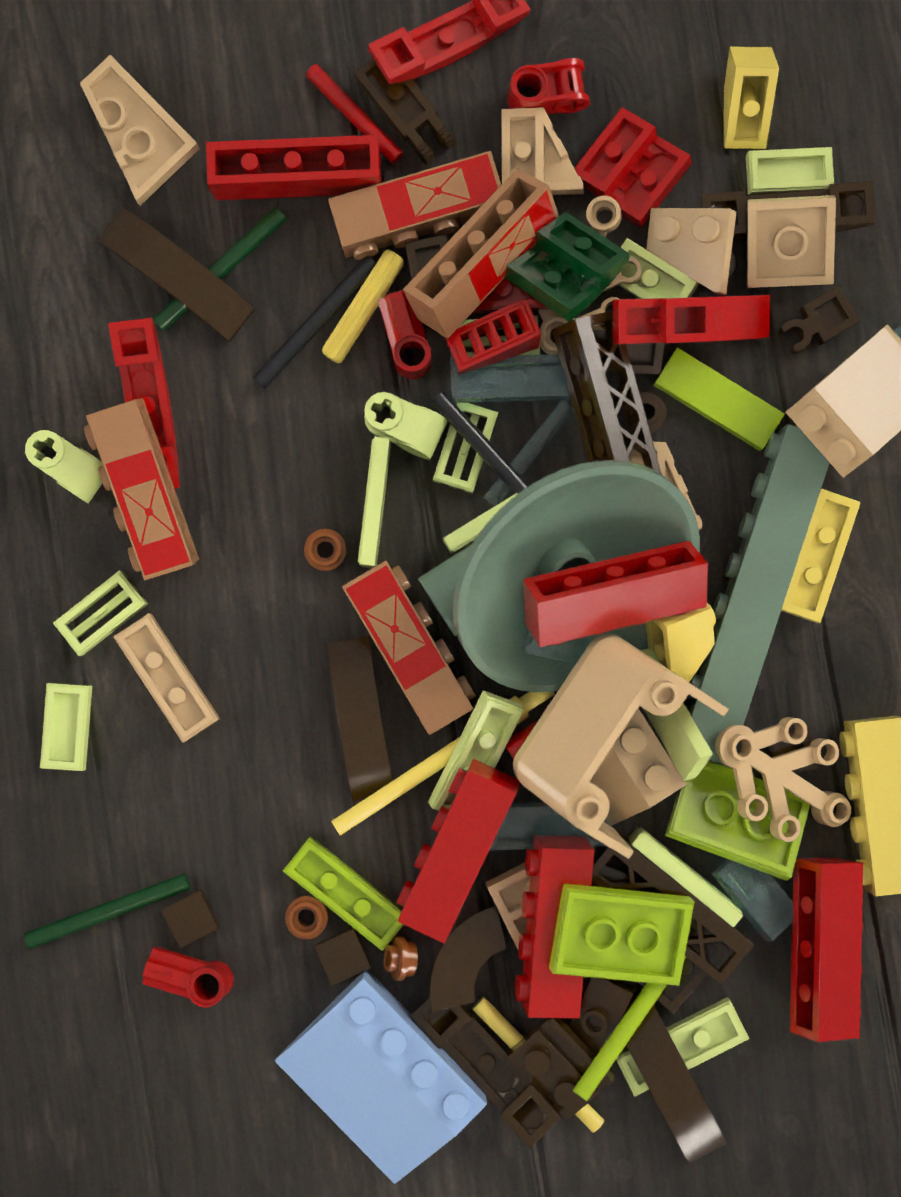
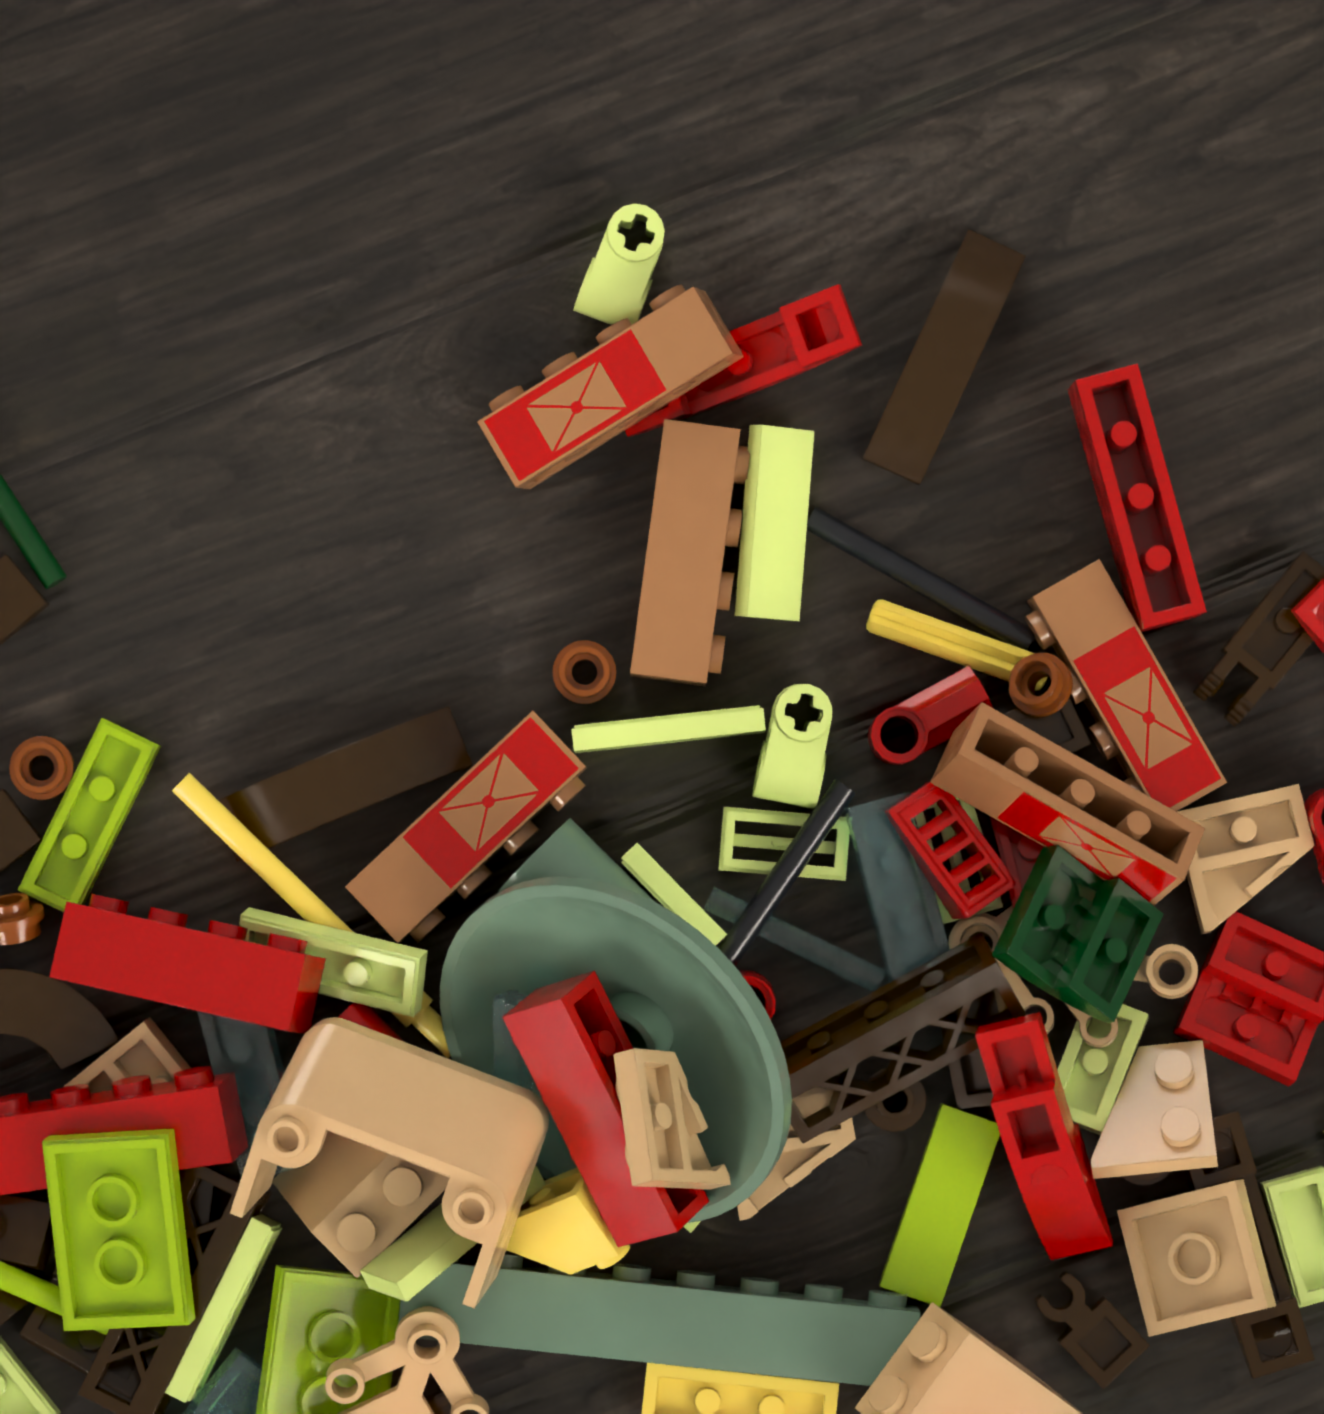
camera: 75 degrees right, 0 degrees up
yellowish green tile [40,683,92,771] -> none
yellowish green tile [53,570,148,656] -> none
tan wing [80,55,200,206] -> none
tan tile [114,613,220,743] -> none
dark green bar [153,207,287,331] -> none
red bar [306,64,404,165] -> none
none -> tan wing [613,1048,731,1190]
none -> medium nougat brick [630,419,750,687]
none -> yellowish green tile [735,425,814,621]
none -> dark orange plate [1009,653,1073,717]

